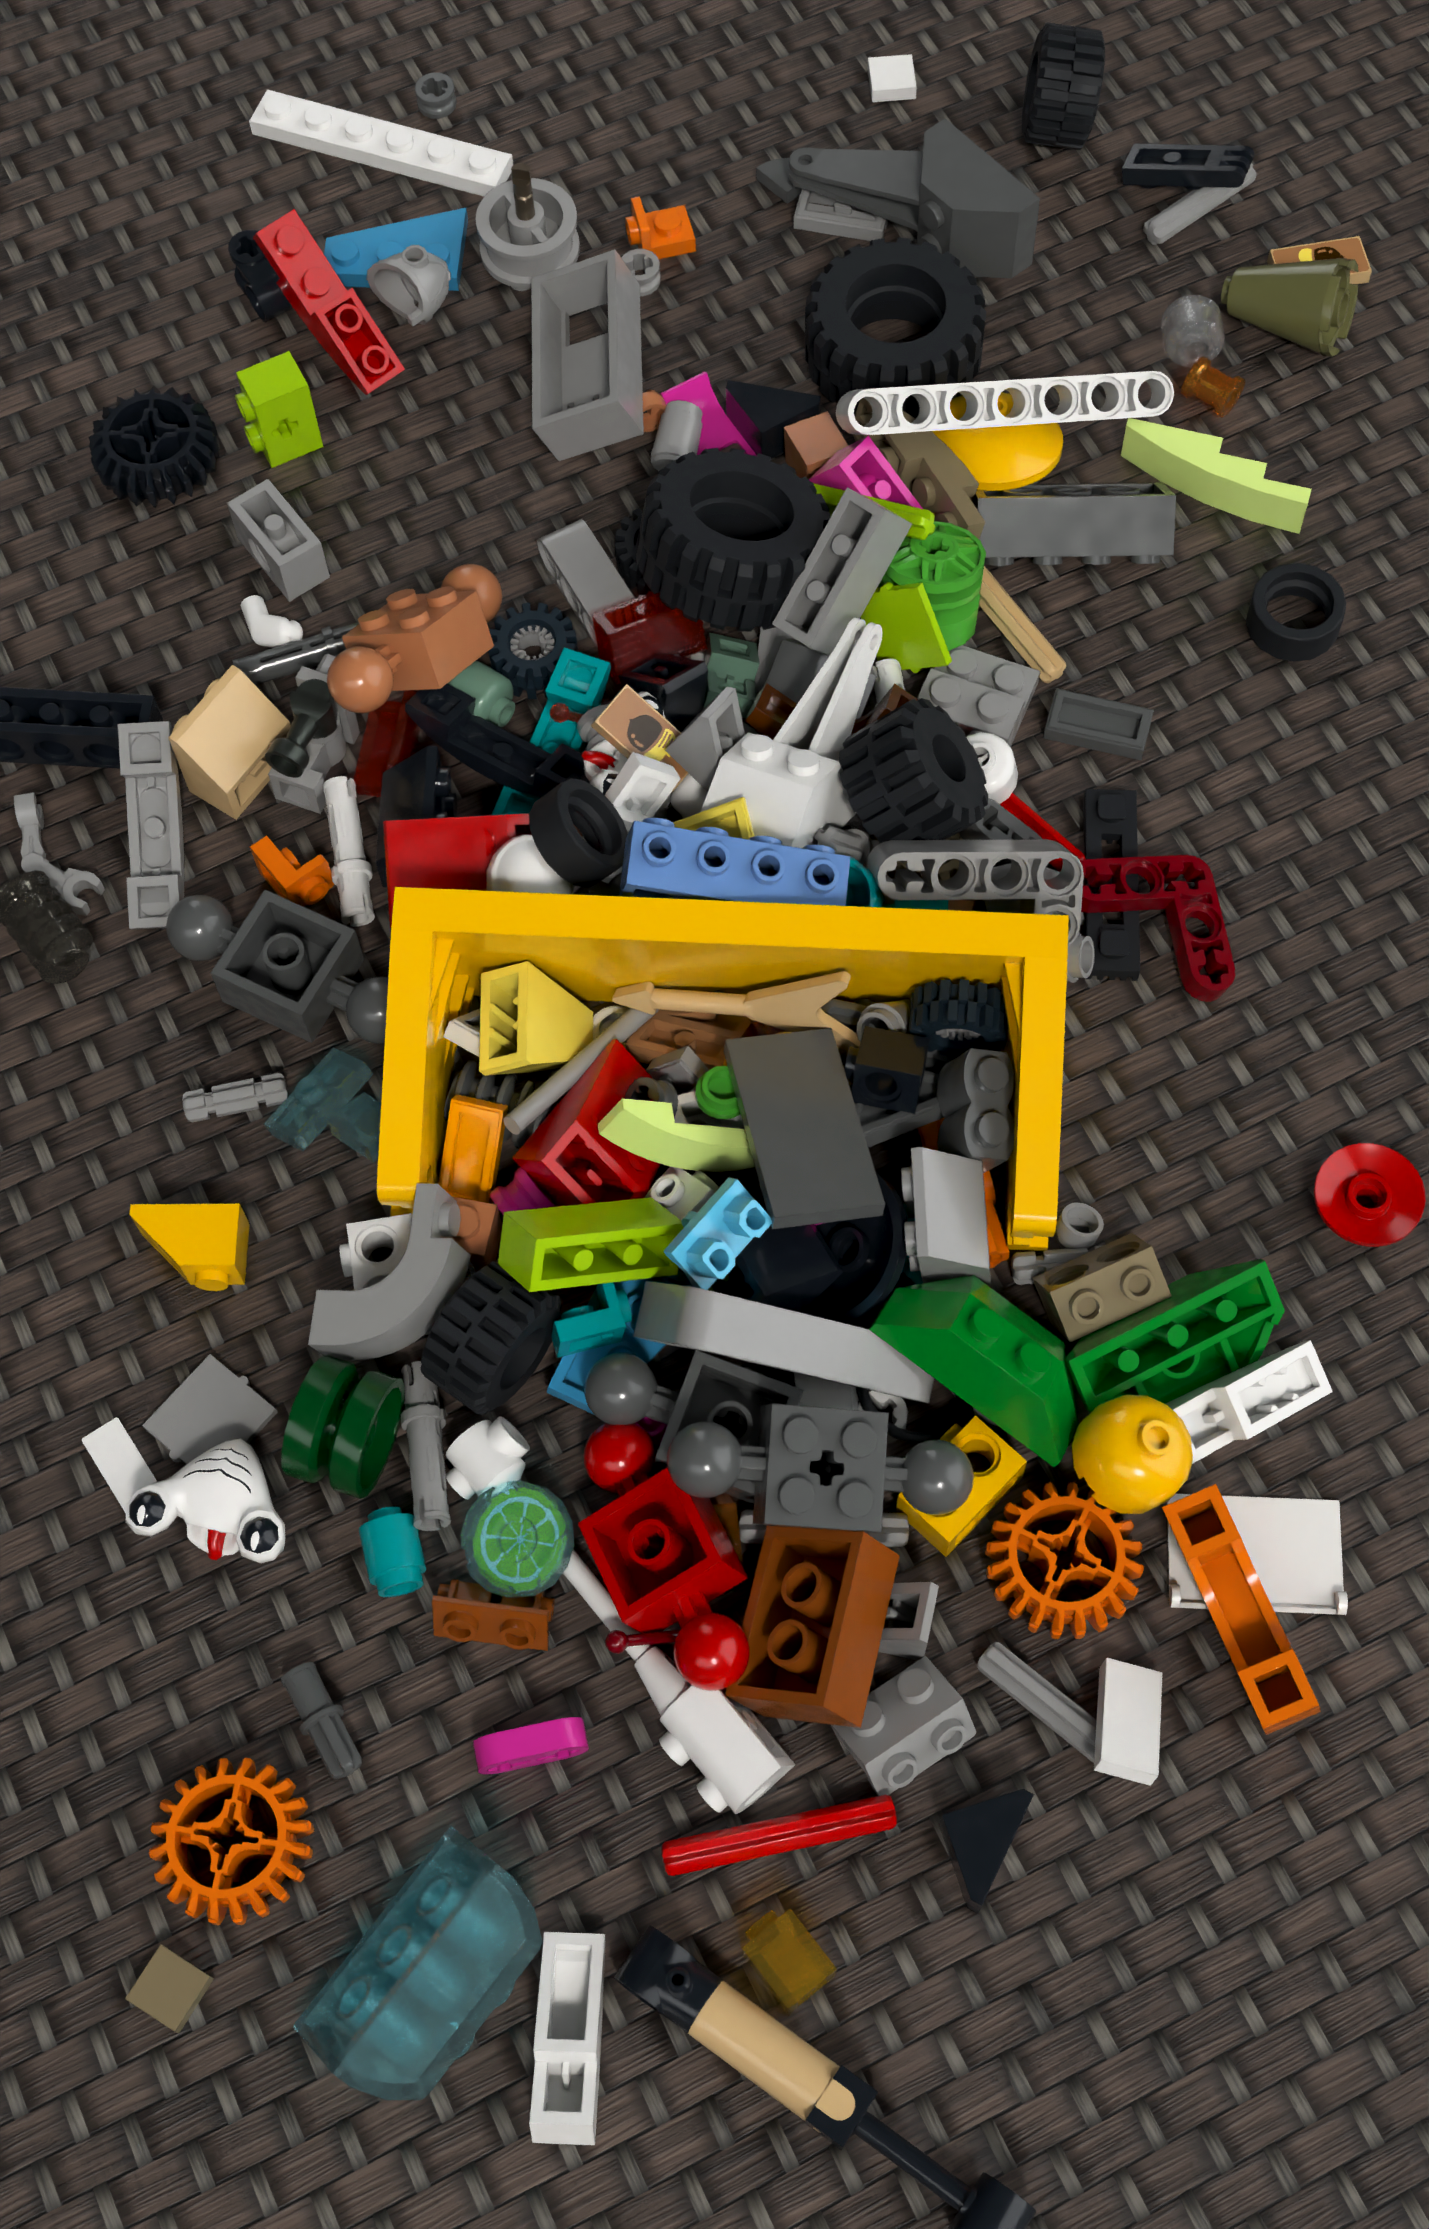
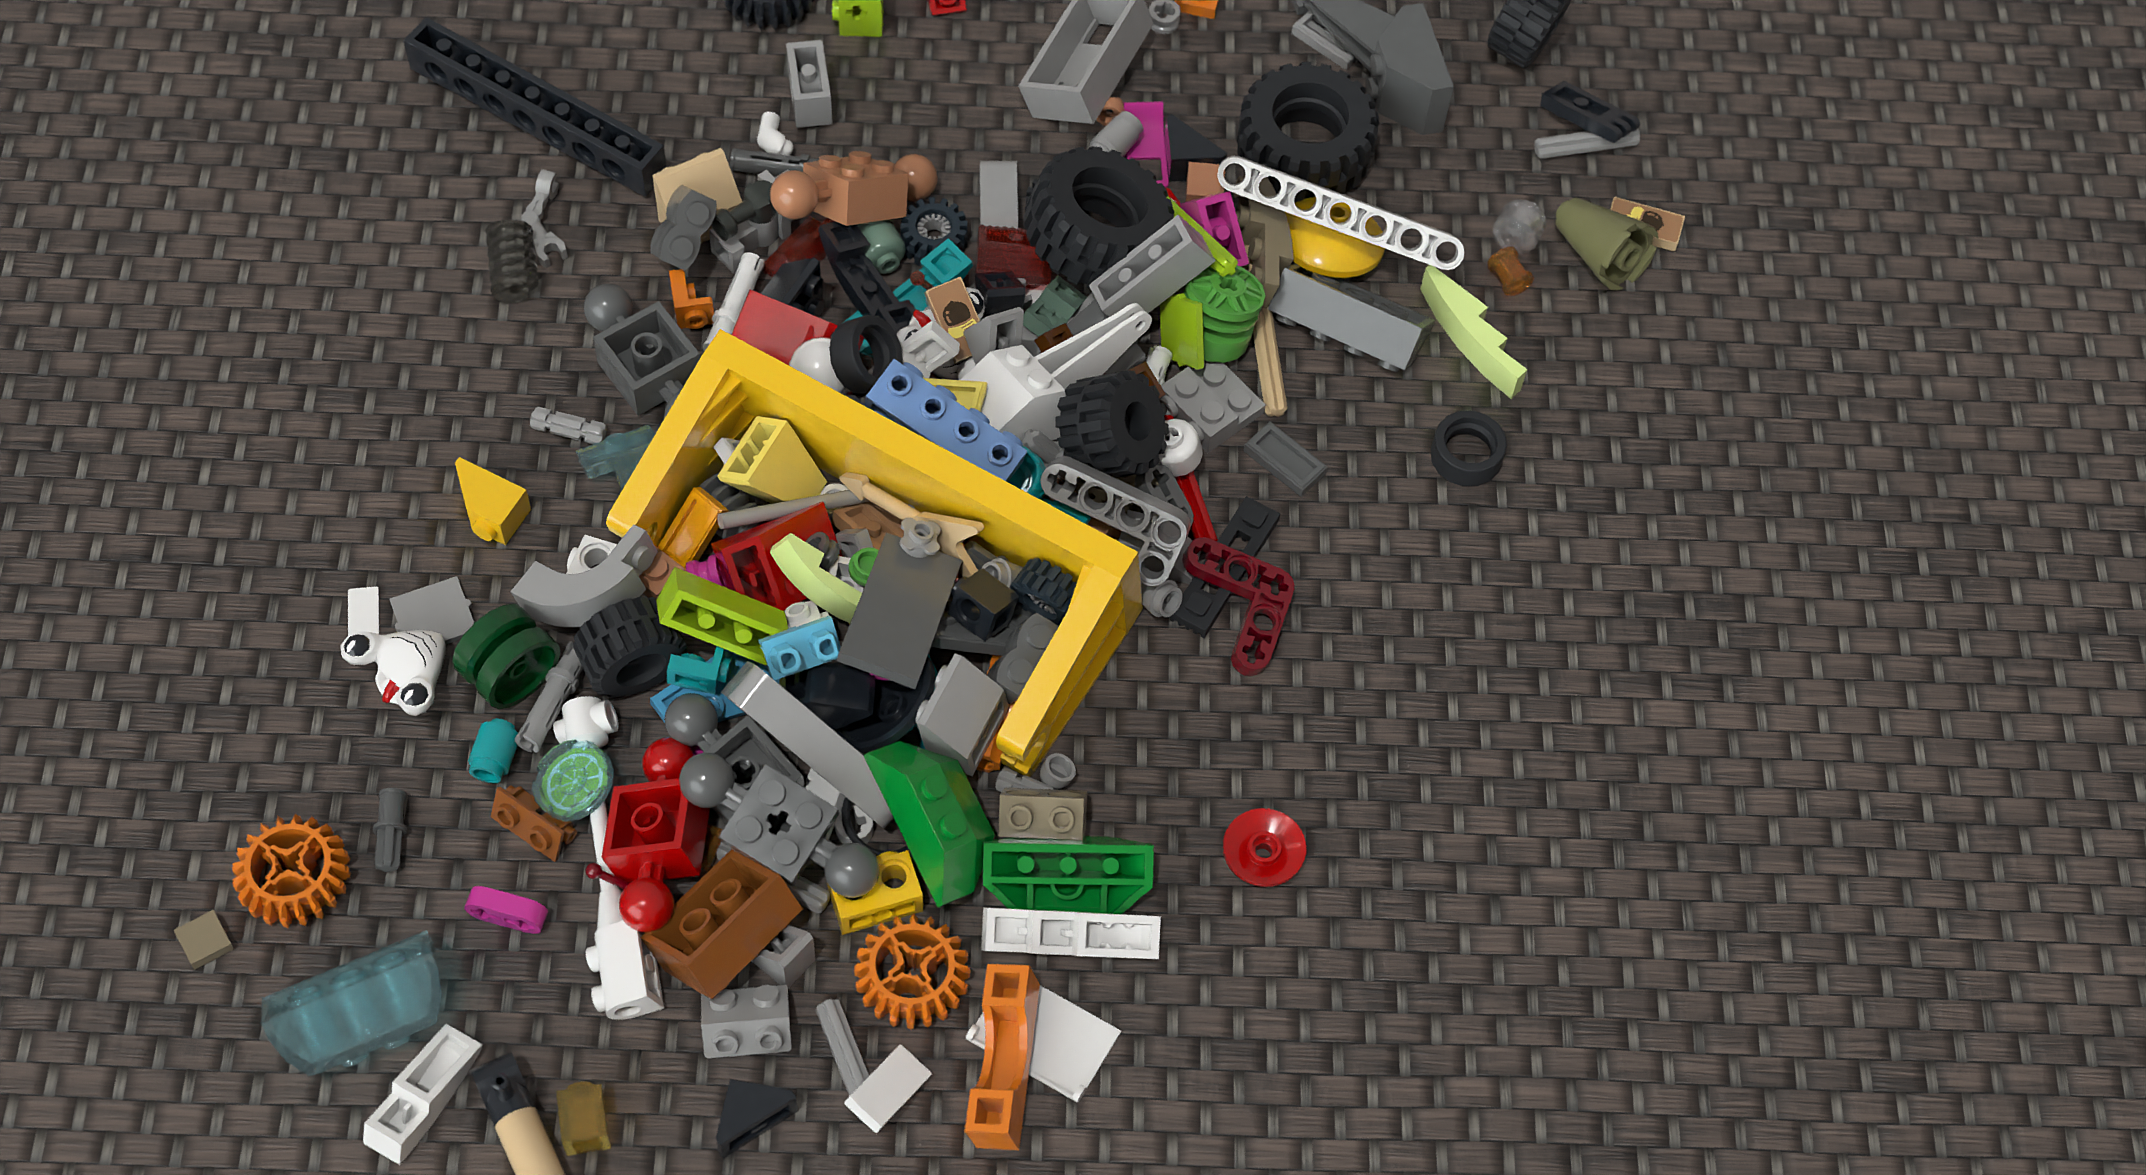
camera: 20 degrees right, 5 degrees down
light grey slope [118,721,184,930] -> none
red axle [661,1794,897,1876] -> none
yellow cylinder [1072,1395,1193,1514] -> none
none -> dark grey brick [651,185,717,270]
none -> light grey plate [899,517,941,558]

